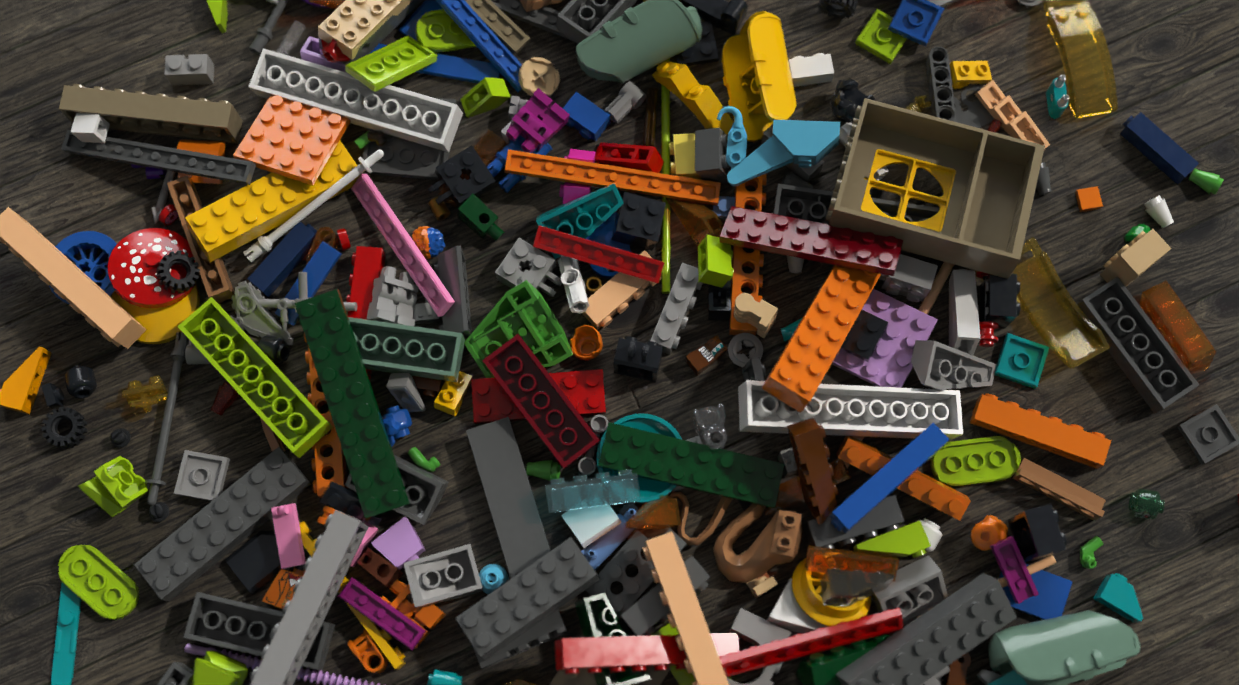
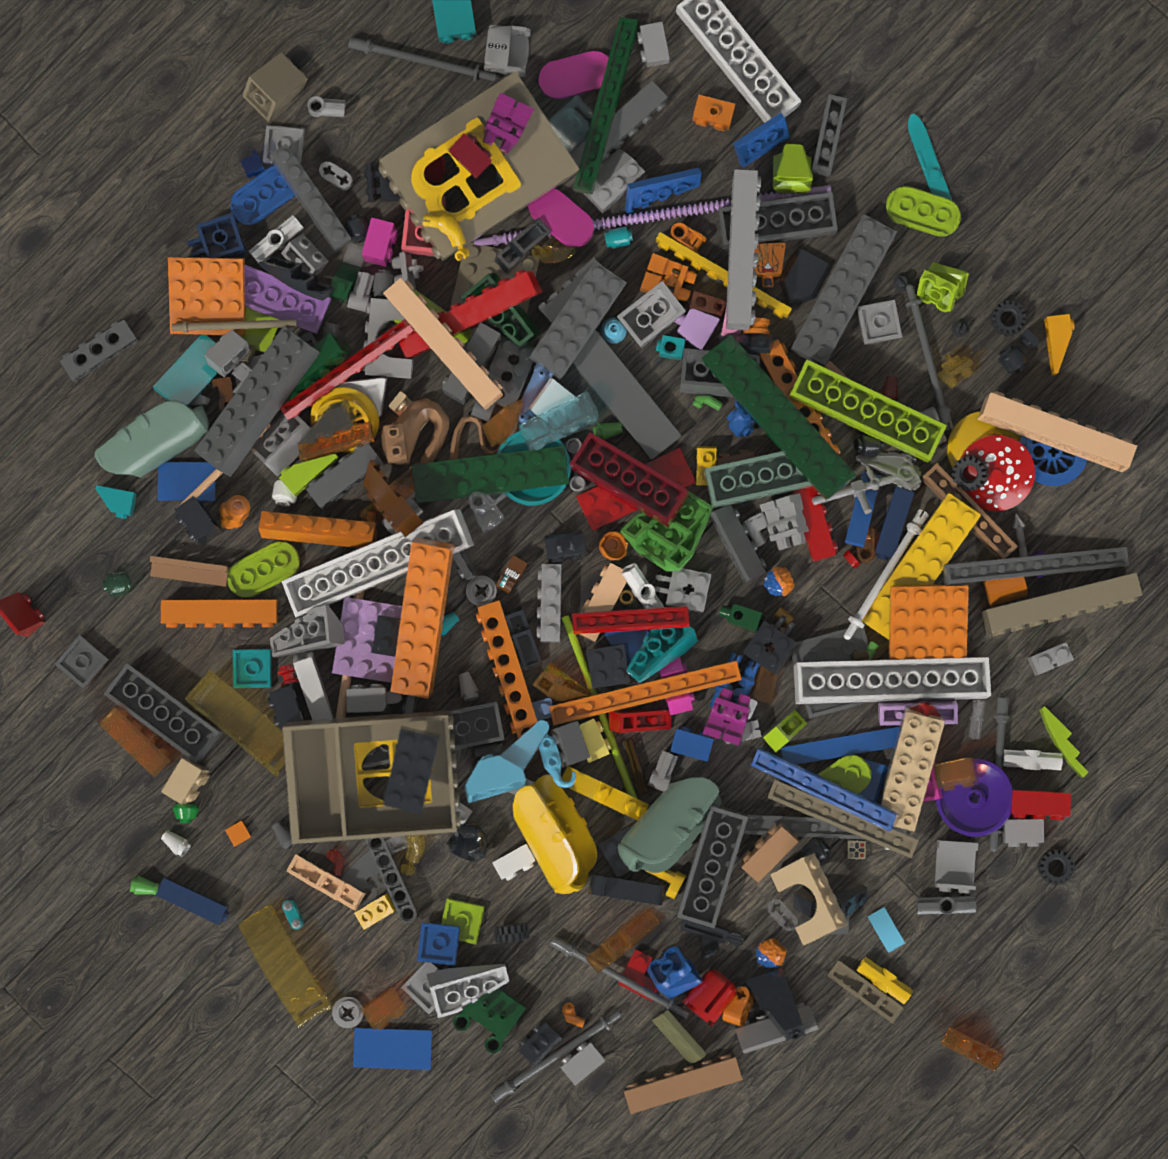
camera: 160 degrees right, 10 degrees up
white brick [71,113,110,143] -> none
red tile [159,204,179,226] -> none
bright pink hinge [271,503,306,569] -> none
magenta tile [338,577,426,650] -> none
lime tile [345,35,437,92] -> none
bright pink tile [351,174,455,317] -> none
light grey slope [386,373,426,412] -> none
tan tile [518,57,560,97] -> none
lime brick [698,234,734,288] -> none
dark red plate [719,206,903,276] -> none
tan legs [734,293,778,338] -> none
blue brick [830,423,949,533] -> none
magenta hinge [990,537,1039,604] -> none
bright green arm [1080,536,1103,569] -> none
none -> black brick [383,726,440,814]
none -> teal brick [656,335,685,360]

